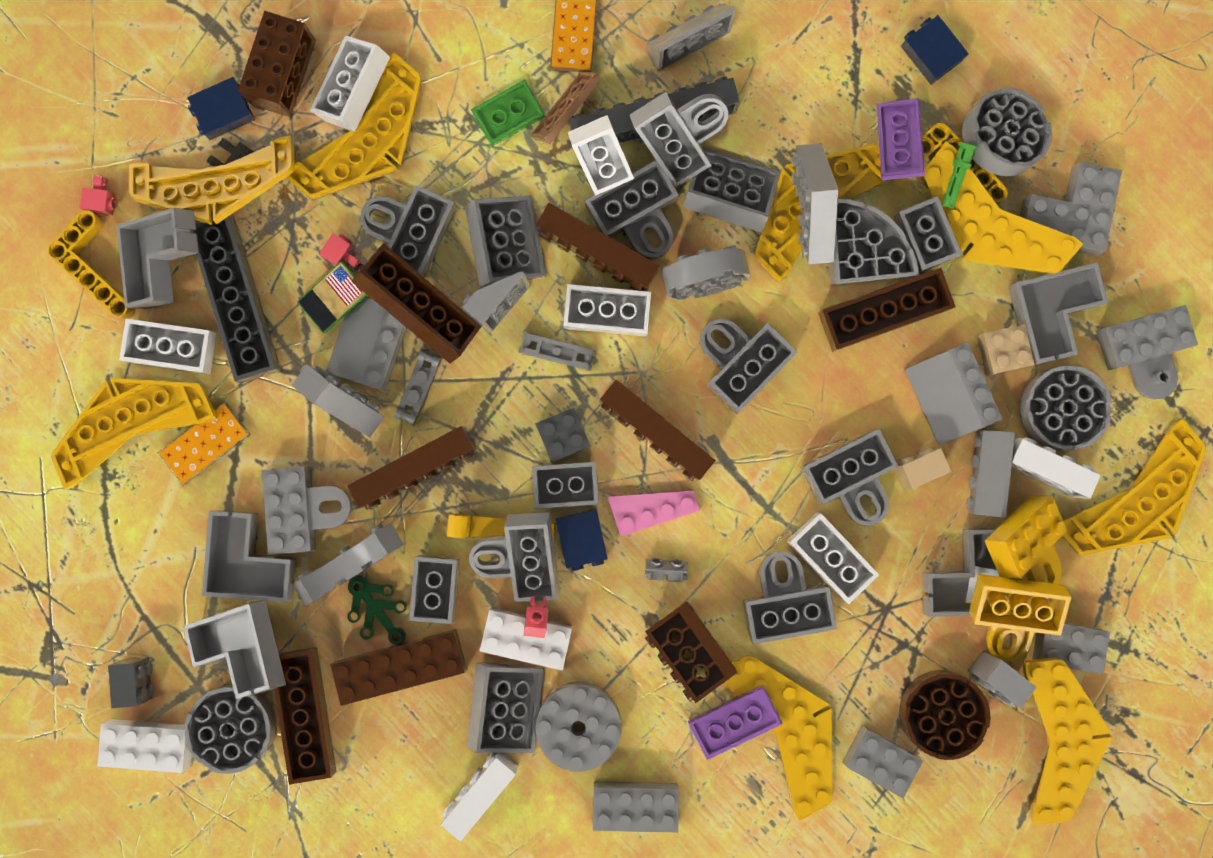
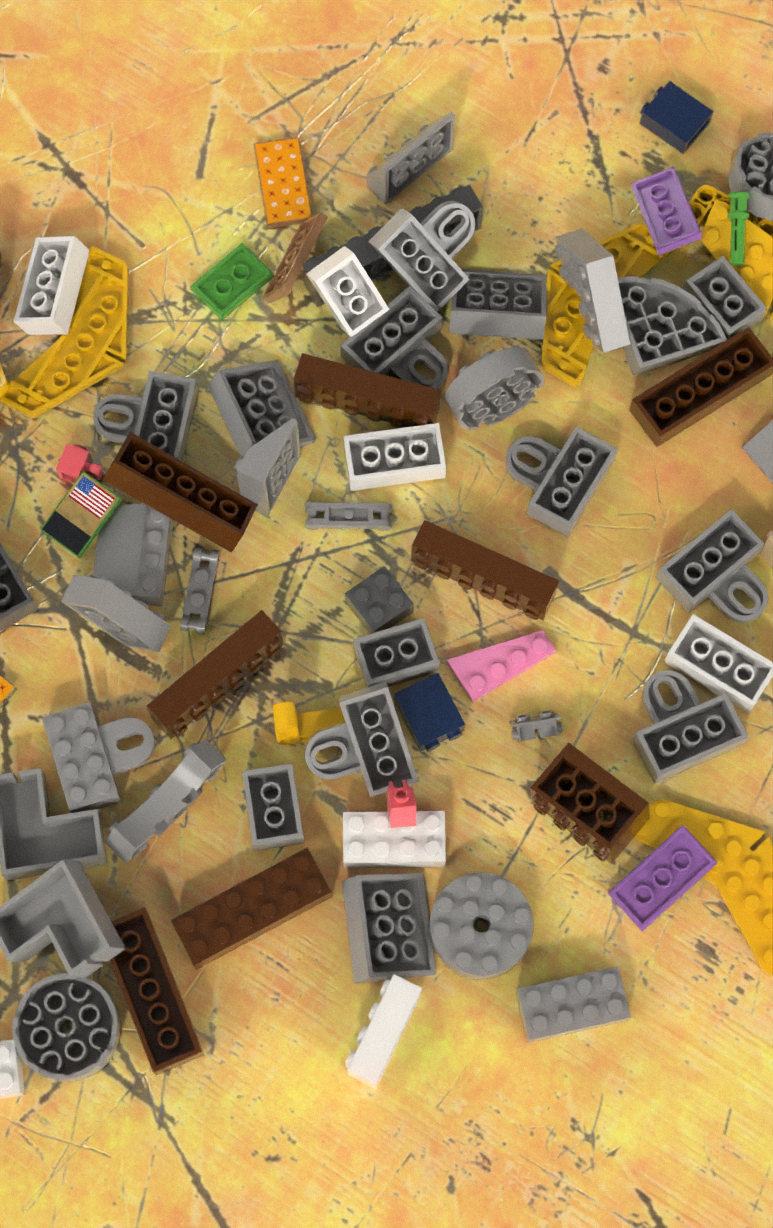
camera: 15 degrees left, 15 degrees down
dark green plant [347,576,407,645] -> none

